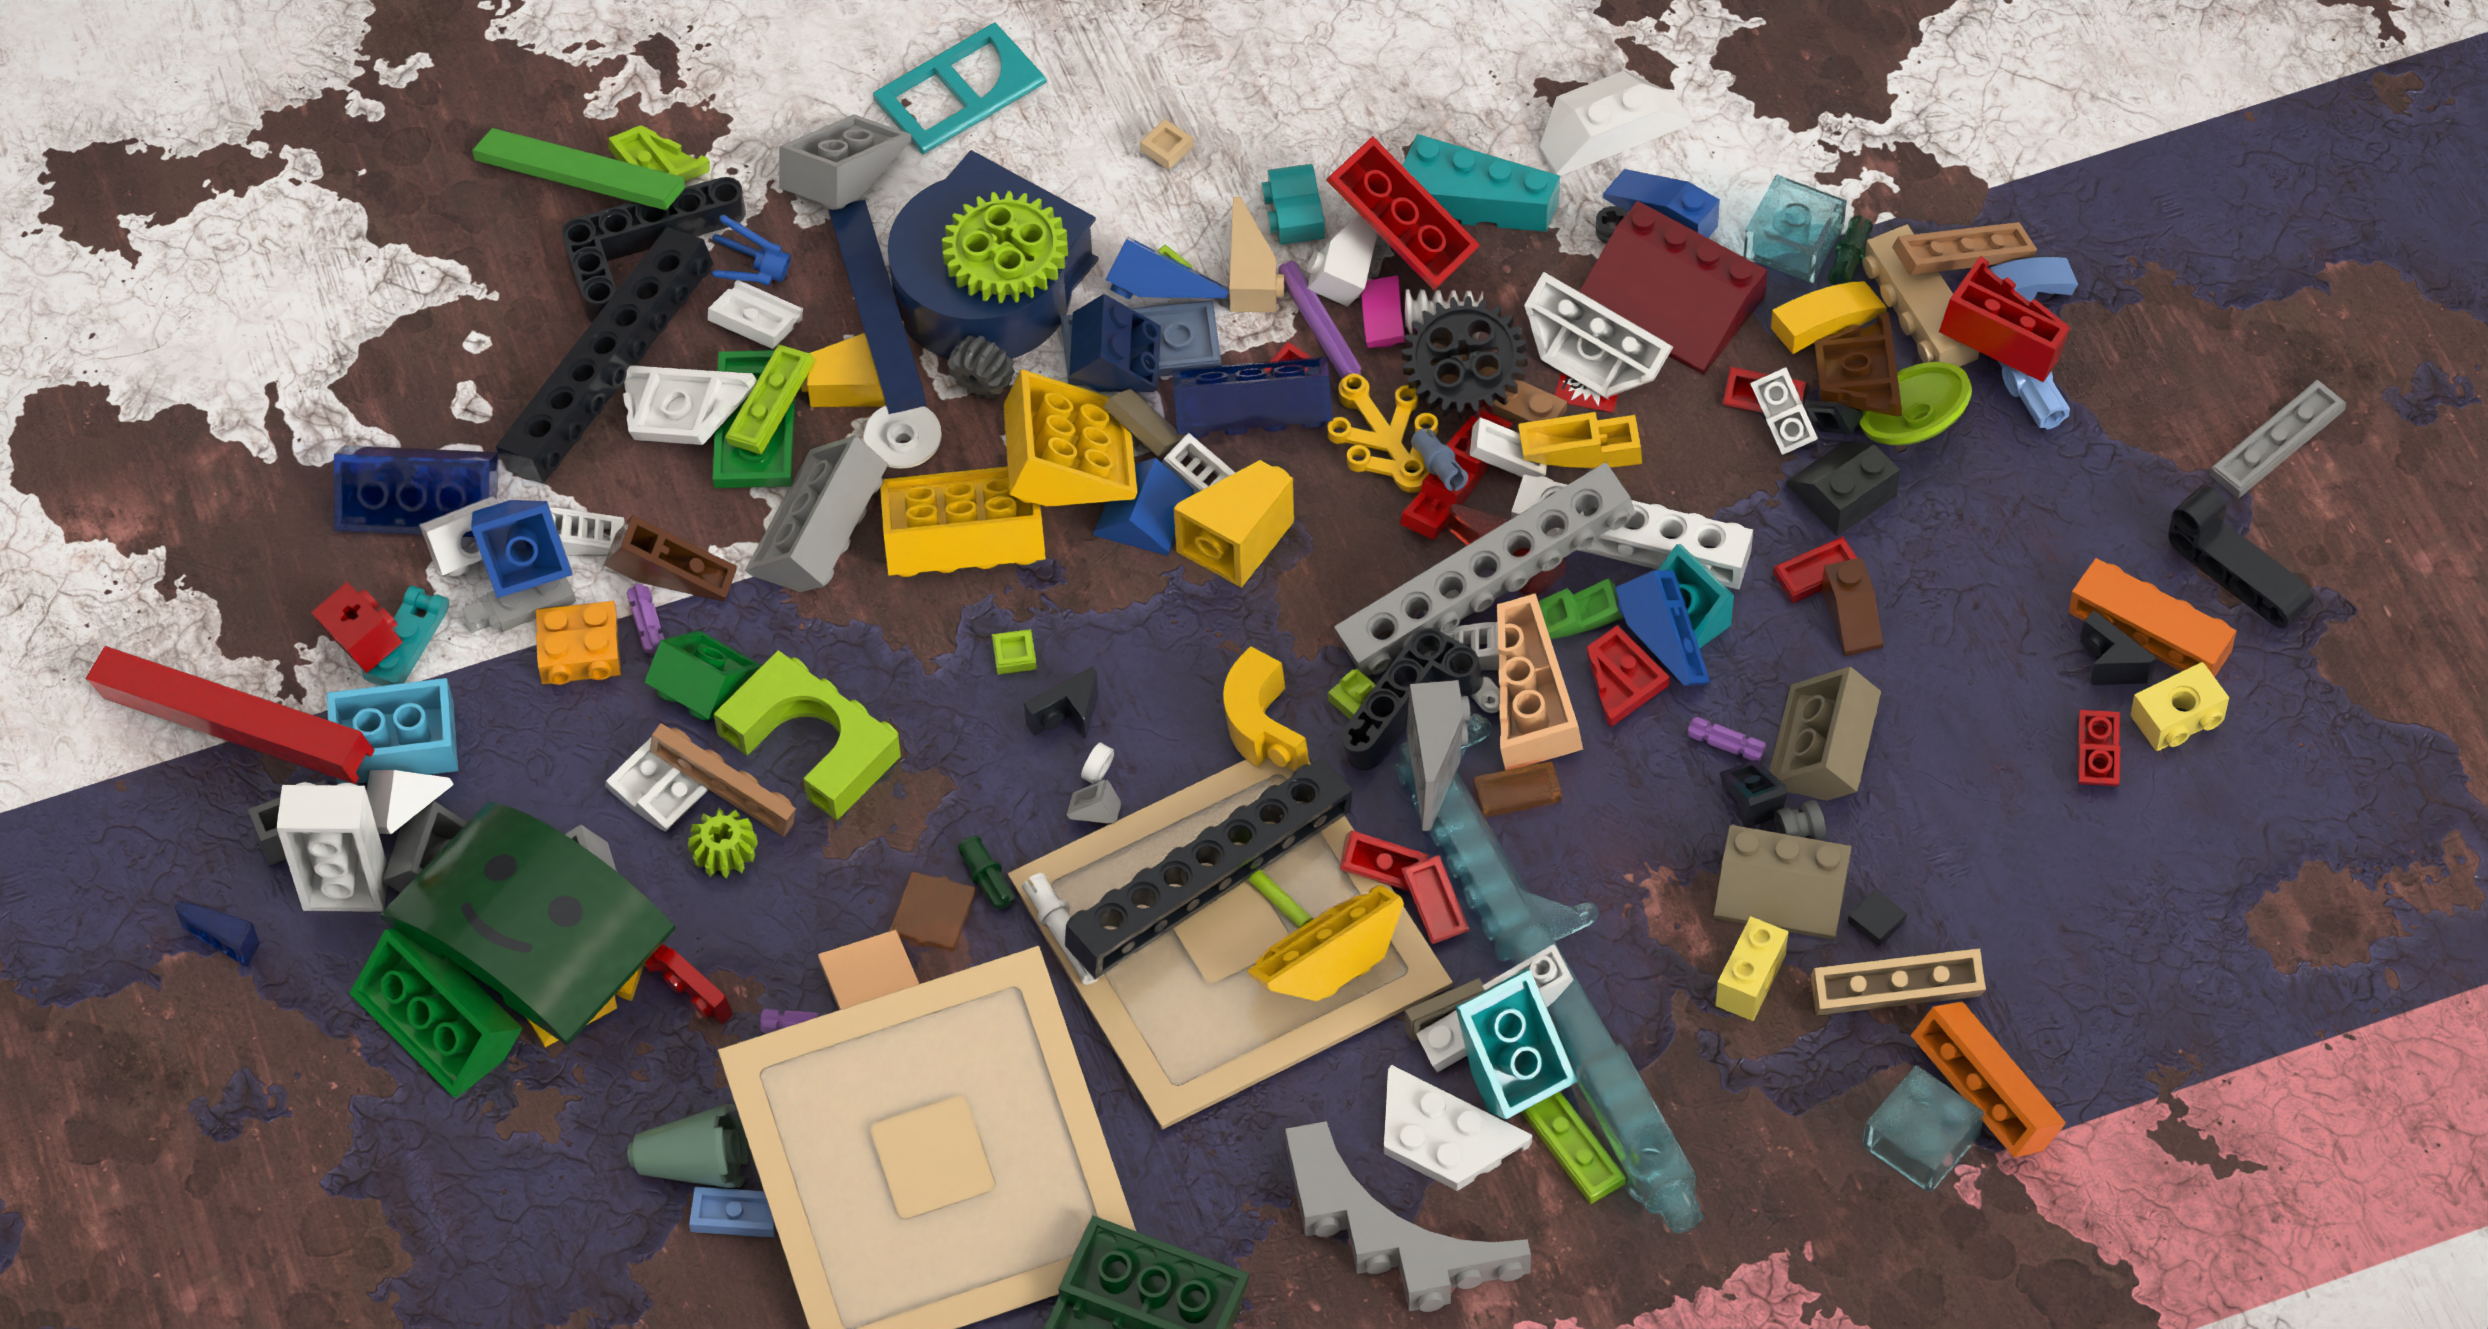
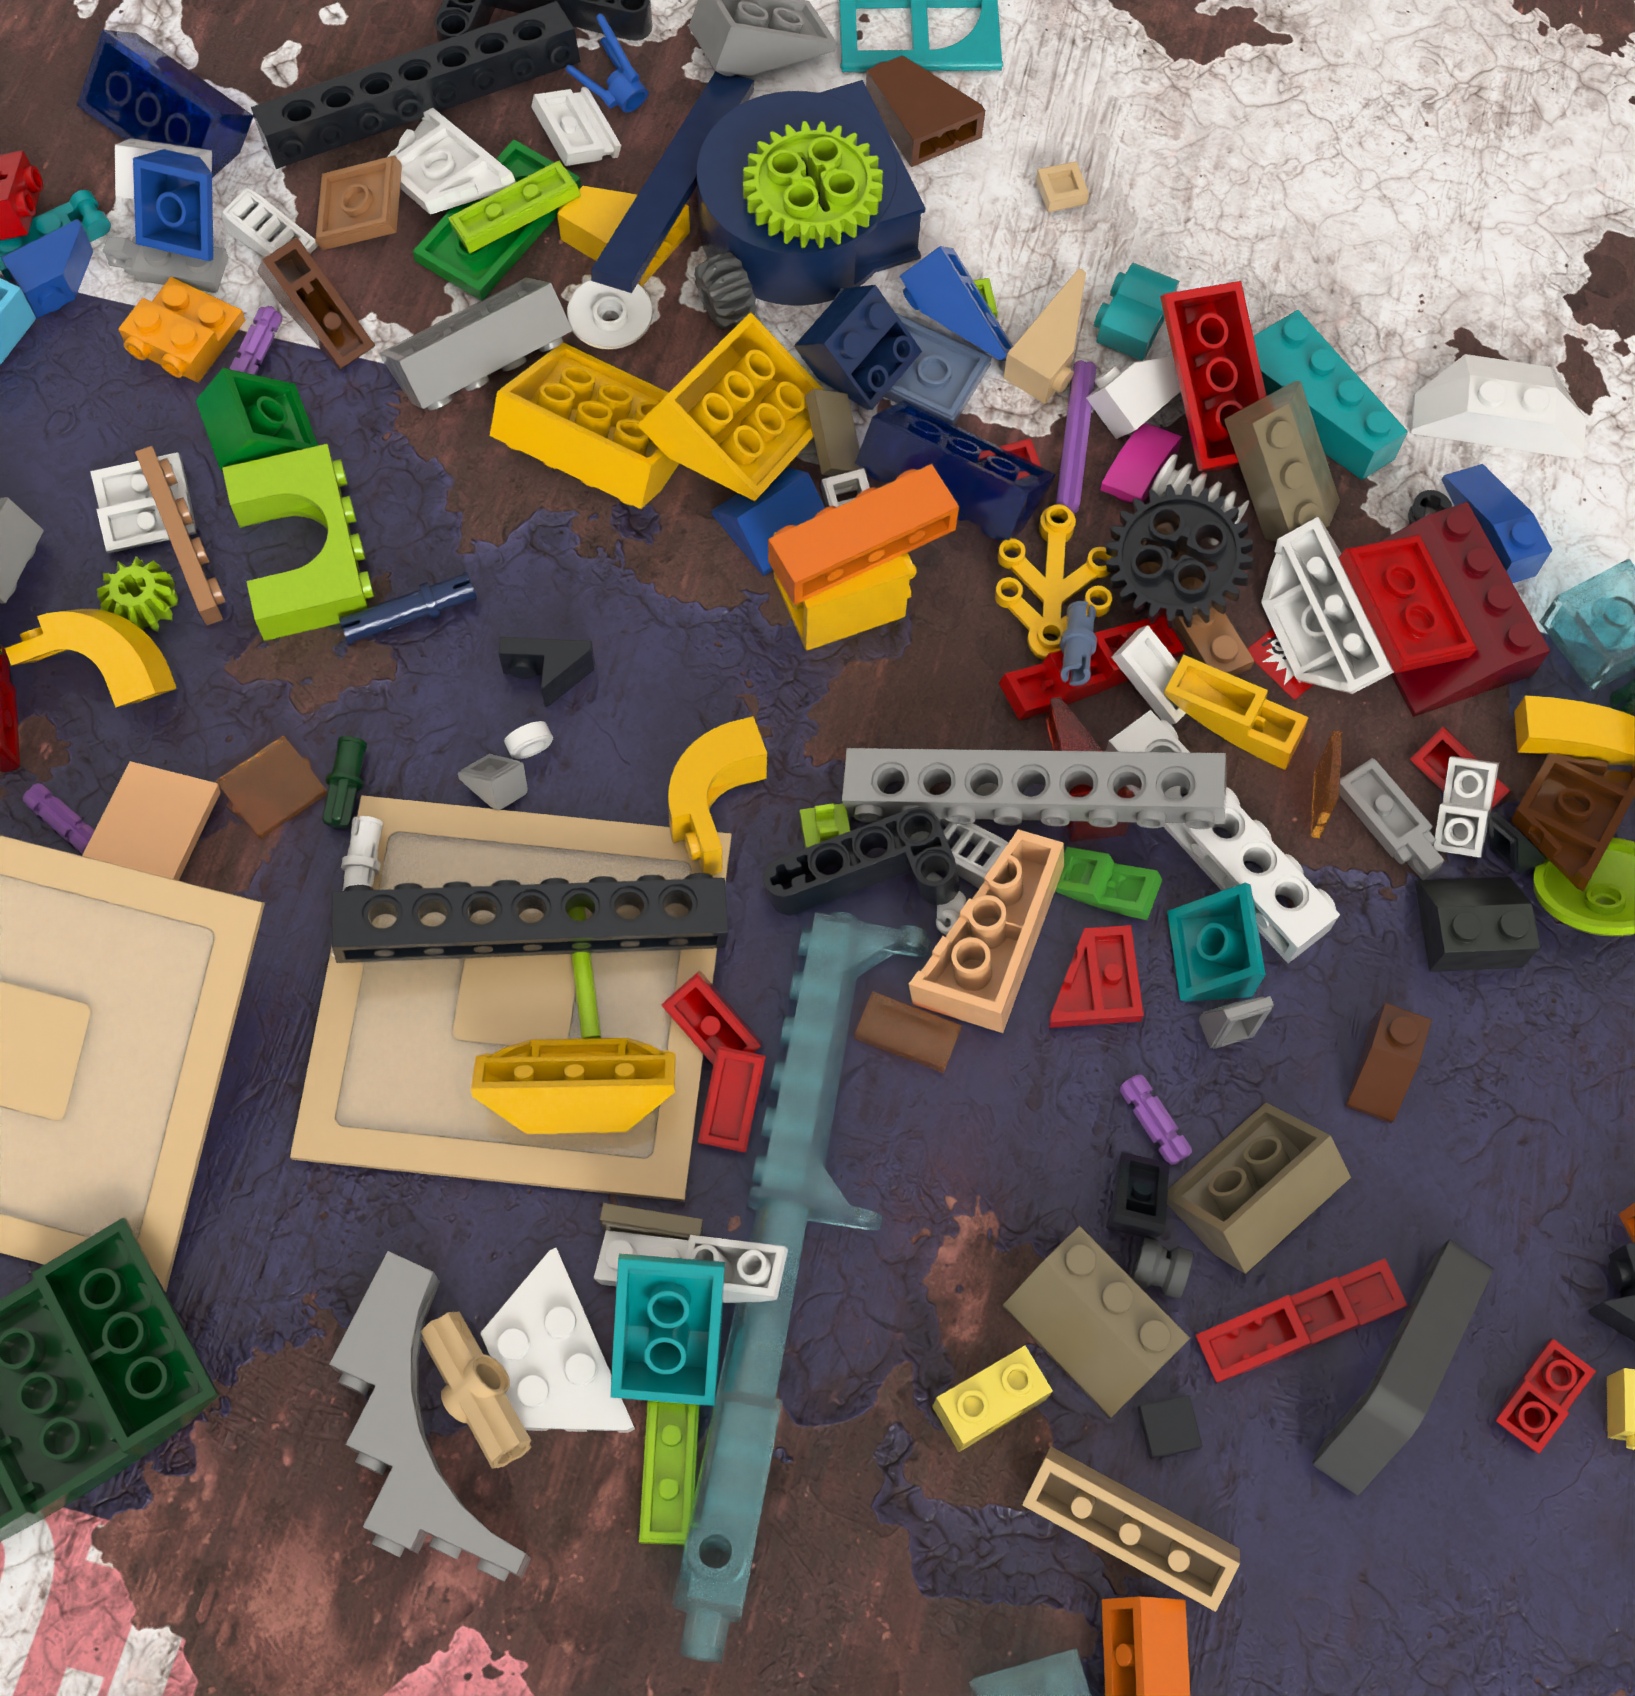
camera: 30 degrees right, 10 degrees up
lime tile [992,629,1037,675] -> none
light grey slope [1406,680,1470,831] -> none
blue slope [1615,570,1711,686] -> none
red tile [1773,536,1857,603] -> none
none -> blue slope [1,219,93,318]
none -> yellow arch [5,609,177,708]
none -> medium nougat tile [315,155,402,250]
none -> dark blue pin [339,572,477,645]
none -> tan piece [420,1312,531,1469]
none -> orange brick [768,464,959,605]
none -> reddish brown slope [866,55,986,167]
none -> red slope [1196,1258,1408,1383]
none -> light grey slope [1199,996,1274,1049]
none -> dark tan slope [1224,380,1340,542]
none -> clear orange piece [1311,730,1342,839]
none -> dark grey beam [1311,1239,1494,1496]
none -> light grey hinge [1334,758,1444,880]
none -> red tile [1339,535,1477,673]

